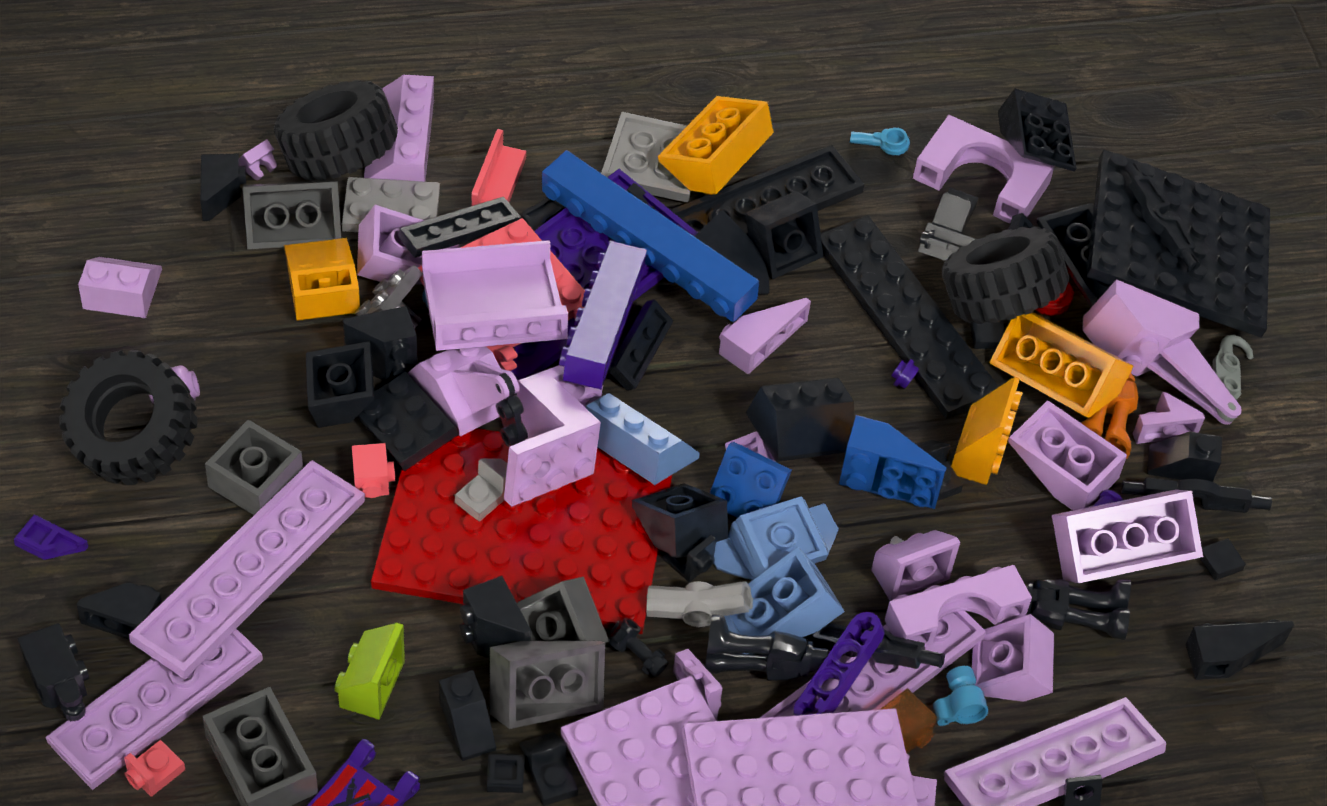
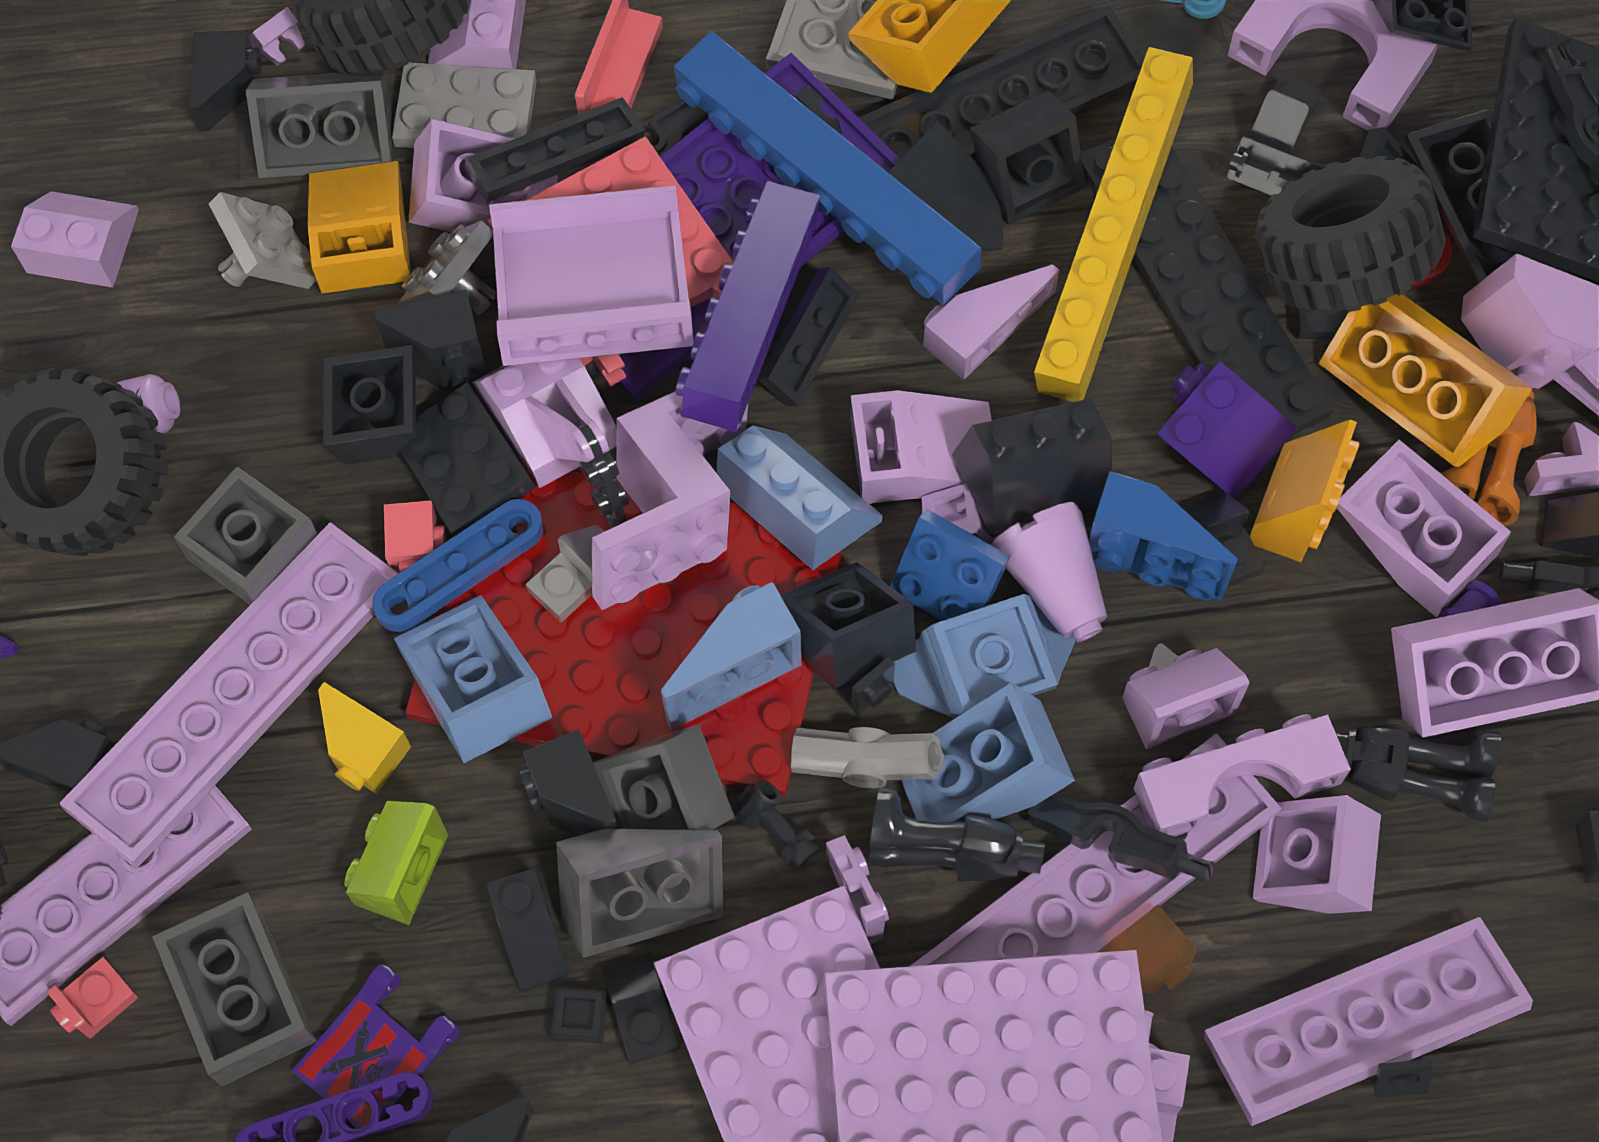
camera: 10 degrees right, 15 degrees up
dark purple beam [794,612,884,716] -> none
dark azure piece [933,666,988,726] -> none
none -> light grey plate [209,192,317,289]
none -> yellow slope [318,682,411,794]
none -> blue plate [372,499,543,632]
none -> medium blue slope [394,595,552,763]
none -> medium blue slope [661,582,801,731]
none -> lavender slope [850,390,991,504]
none -> lavender cone [991,502,1107,642]
none -> yellow brick [1034,47,1193,402]
none -> dark purple slope [1157,361,1299,500]

